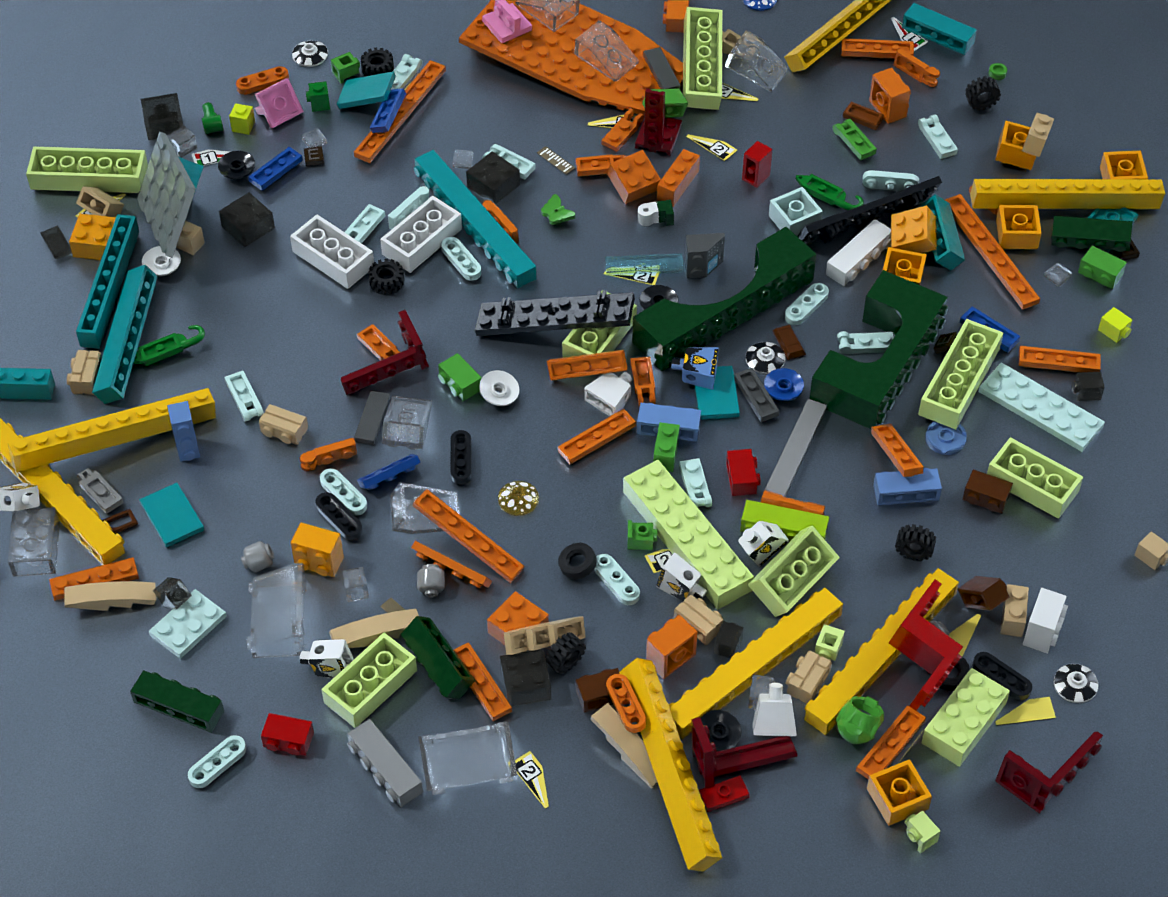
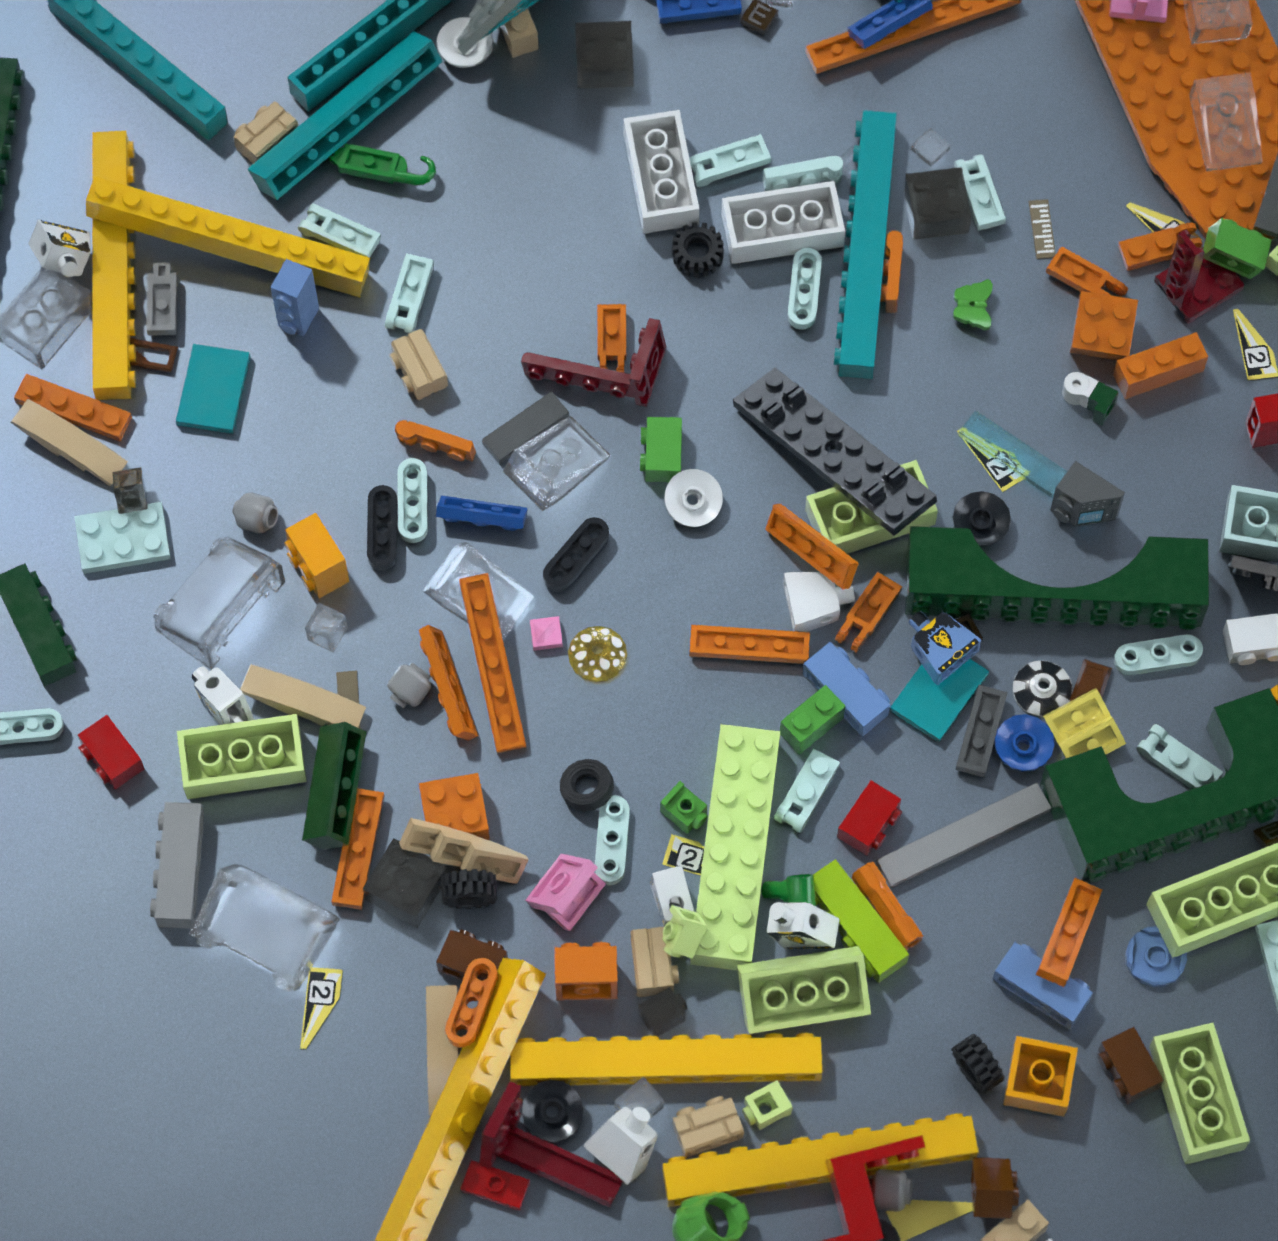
camera: 40 degrees right, 15 degrees up
none -> light aqua plate [298,204,381,258]
none -> bright pink bracket [525,853,606,931]
none -> bright pink tile [530,616,563,651]
none -> yellowish green brick [662,905,708,958]
none -> green pin [761,874,816,906]
none -> light orange brick [1003,1036,1078,1117]
none -> light yellow slope [1043,688,1126,759]

